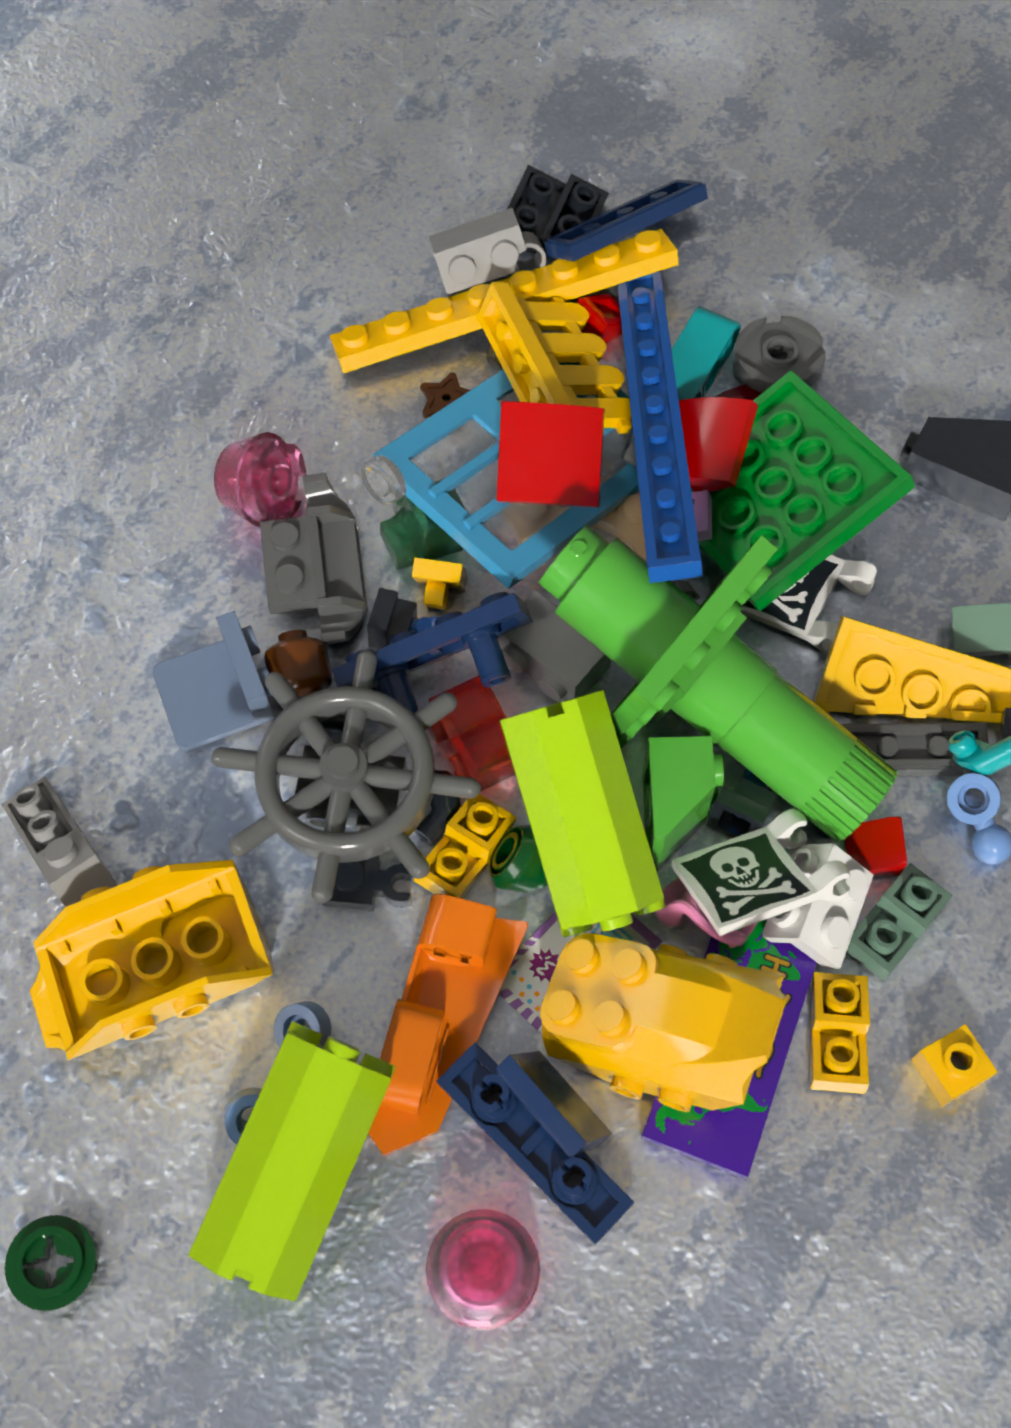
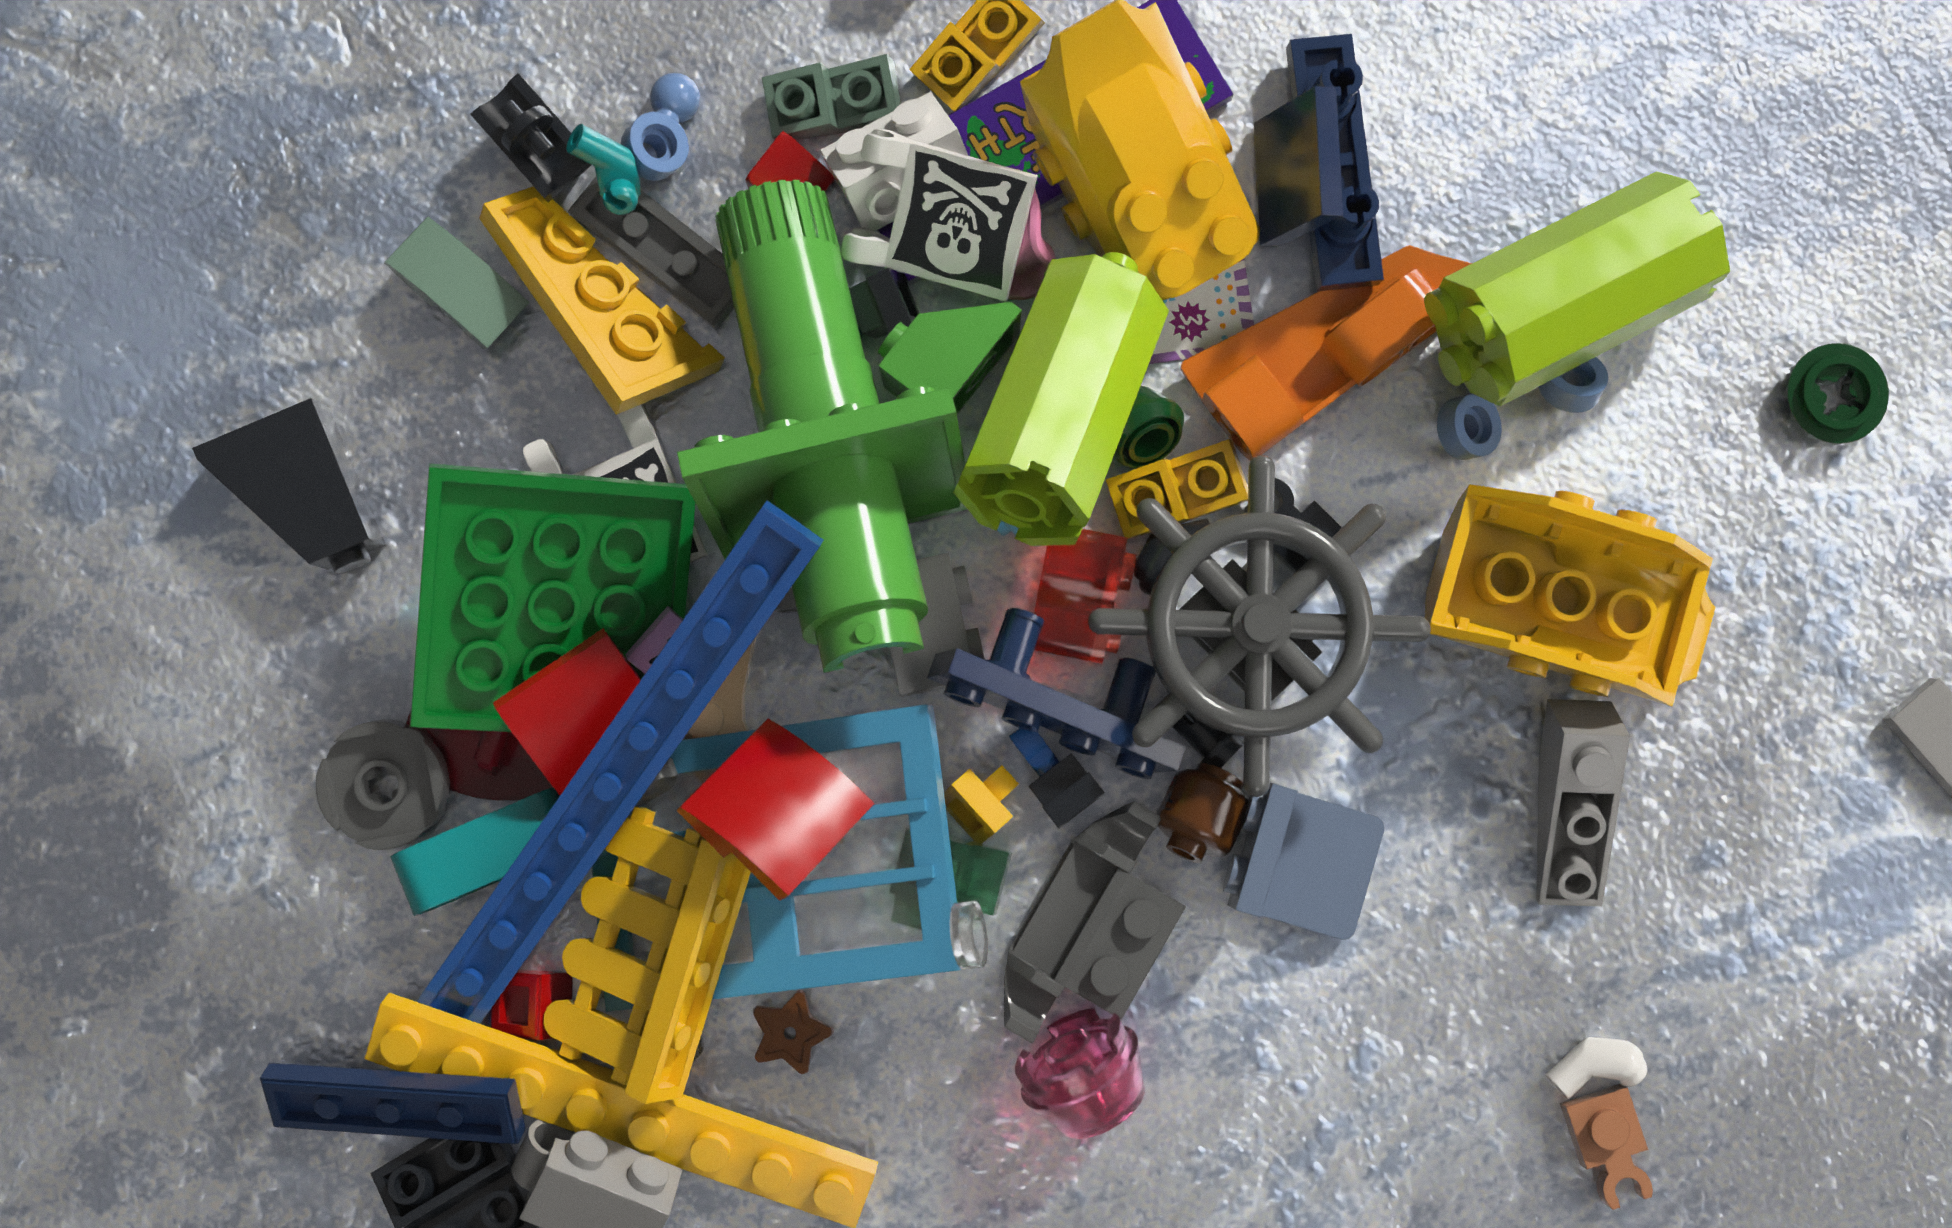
camera: 140 degrees left, 20 degrees up
clear pink cone [426,1209,540,1330] -> none

